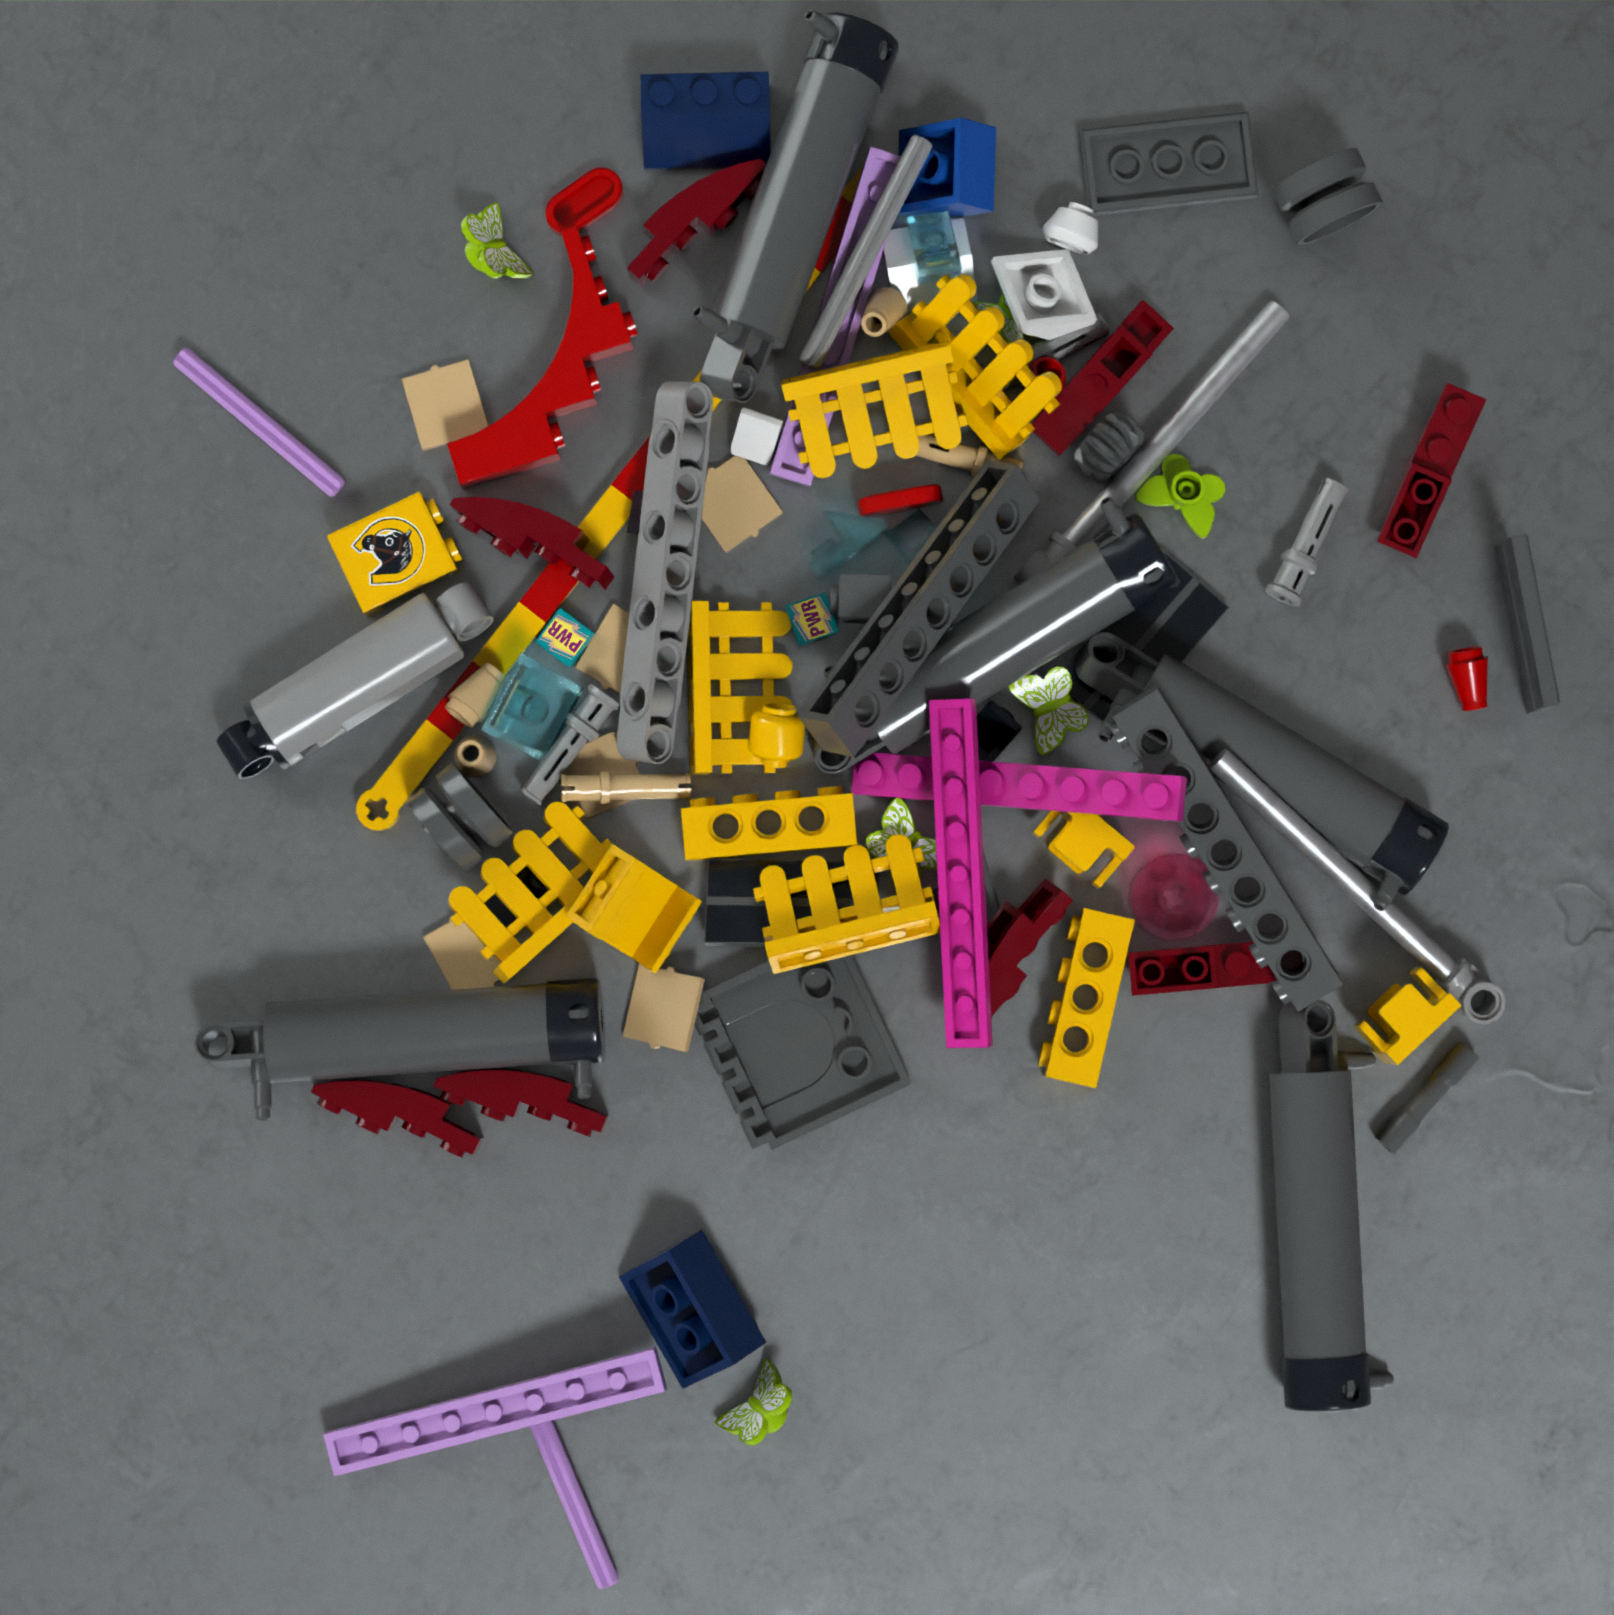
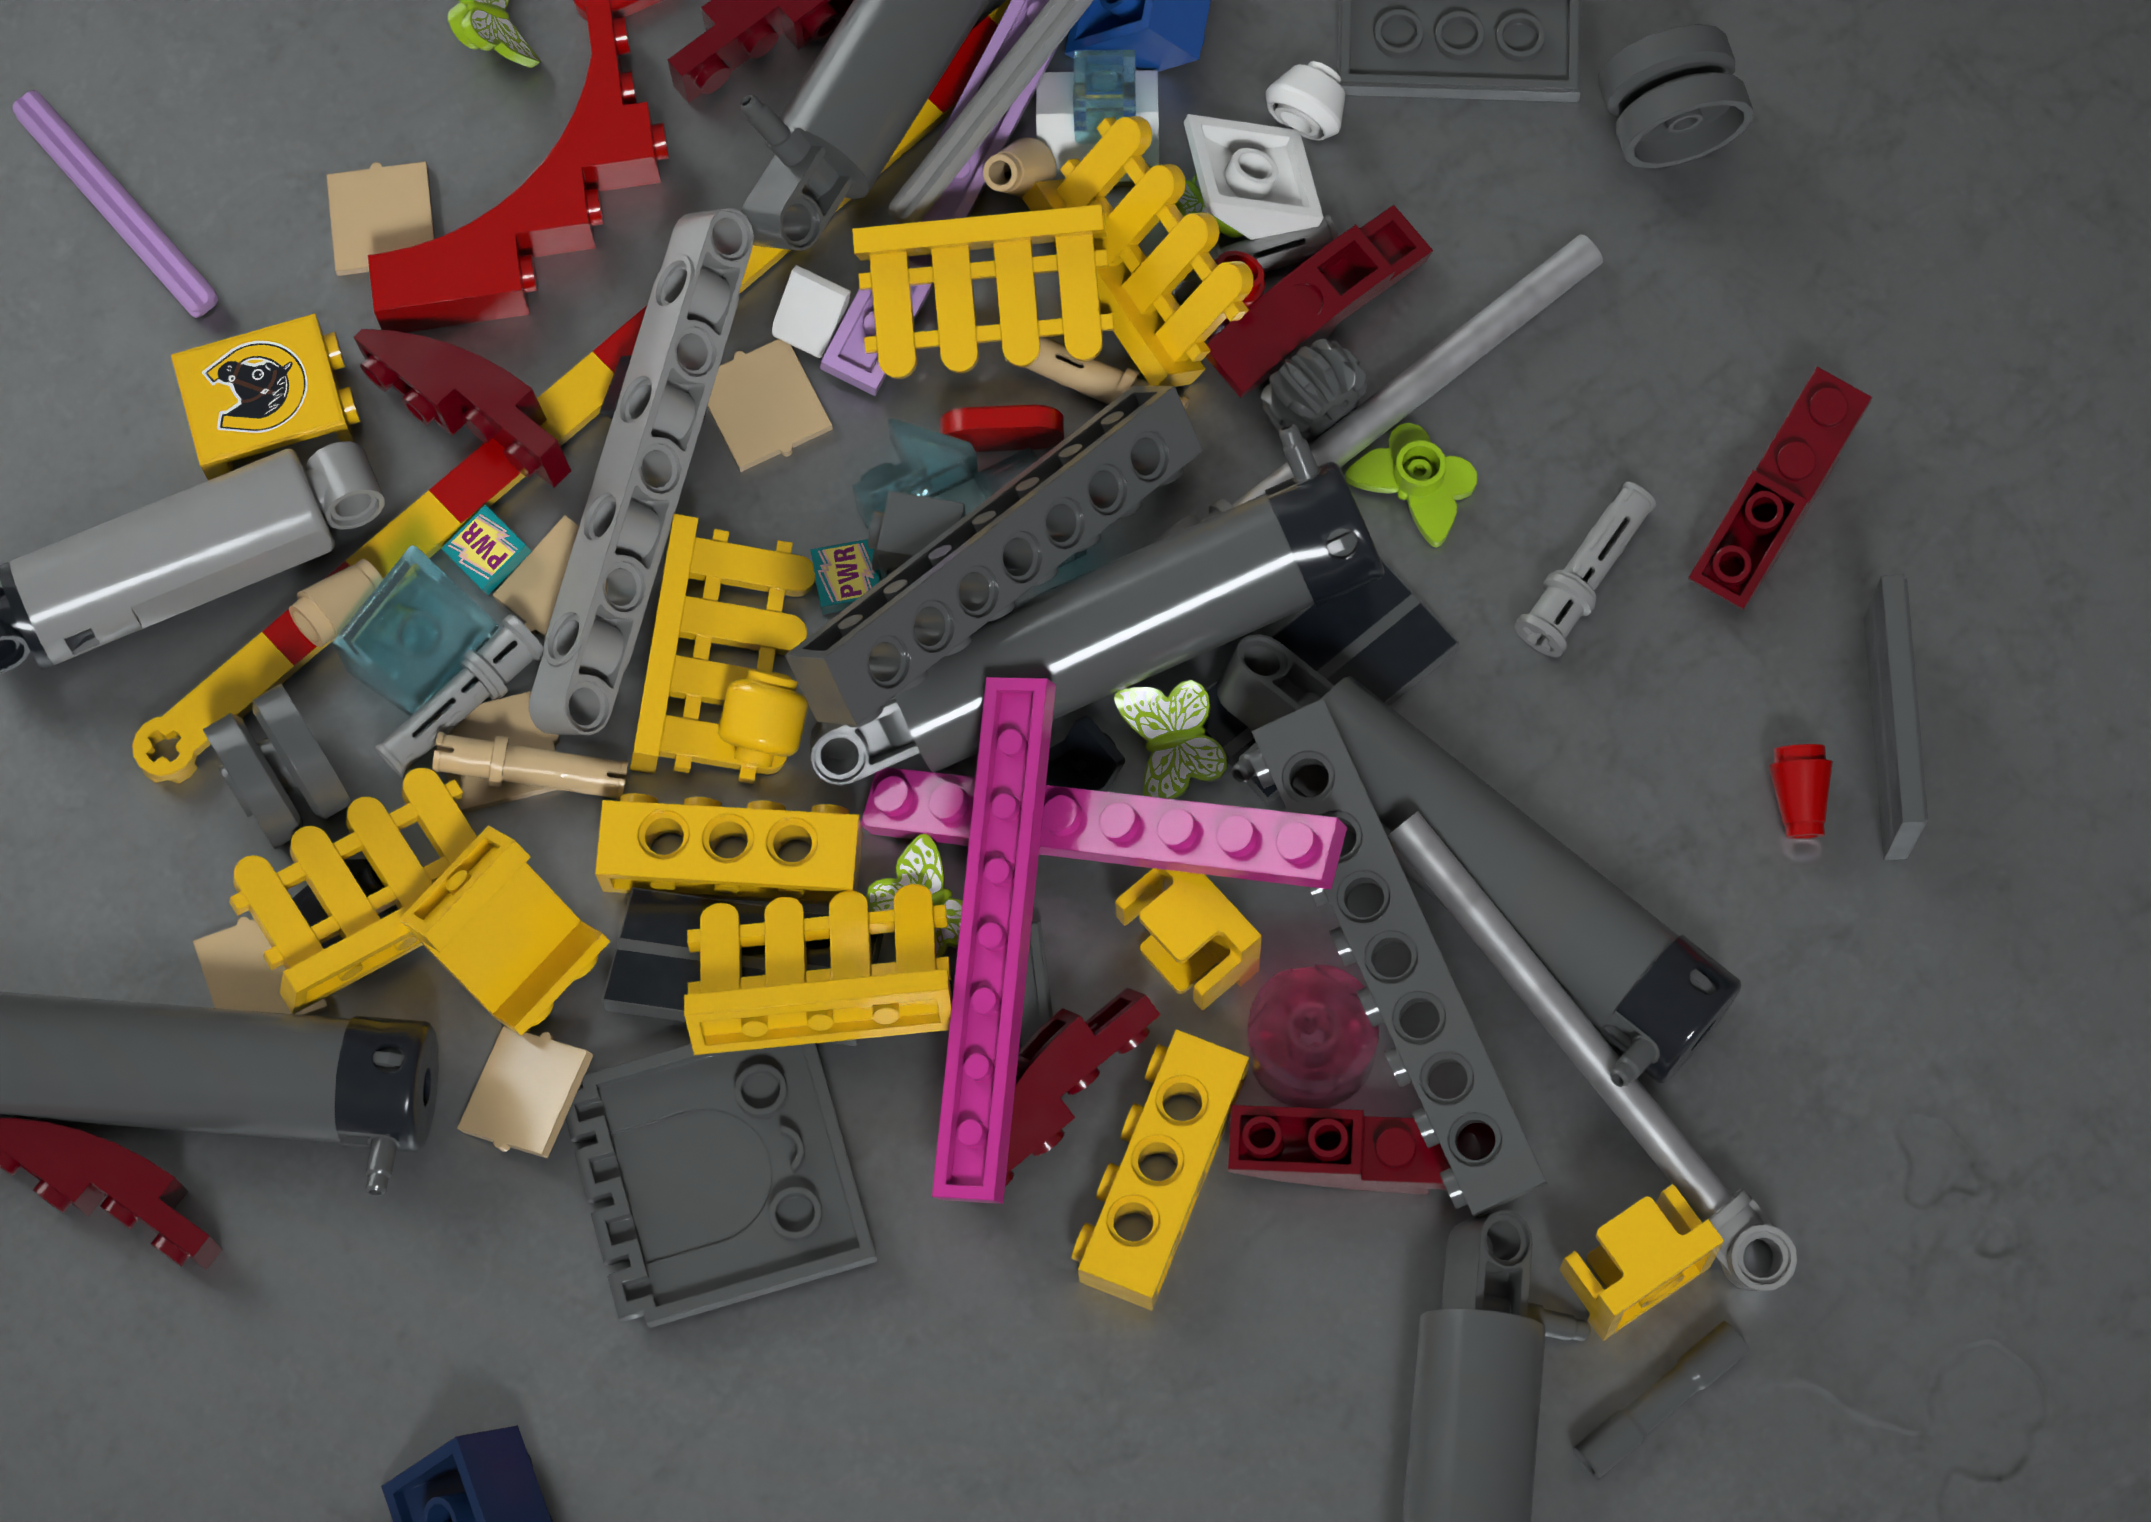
camera: 10 degrees right, 15 degrees down
dark red slope [433,1069,609,1137] -> none
tan cone [454,735,497,777] -> none

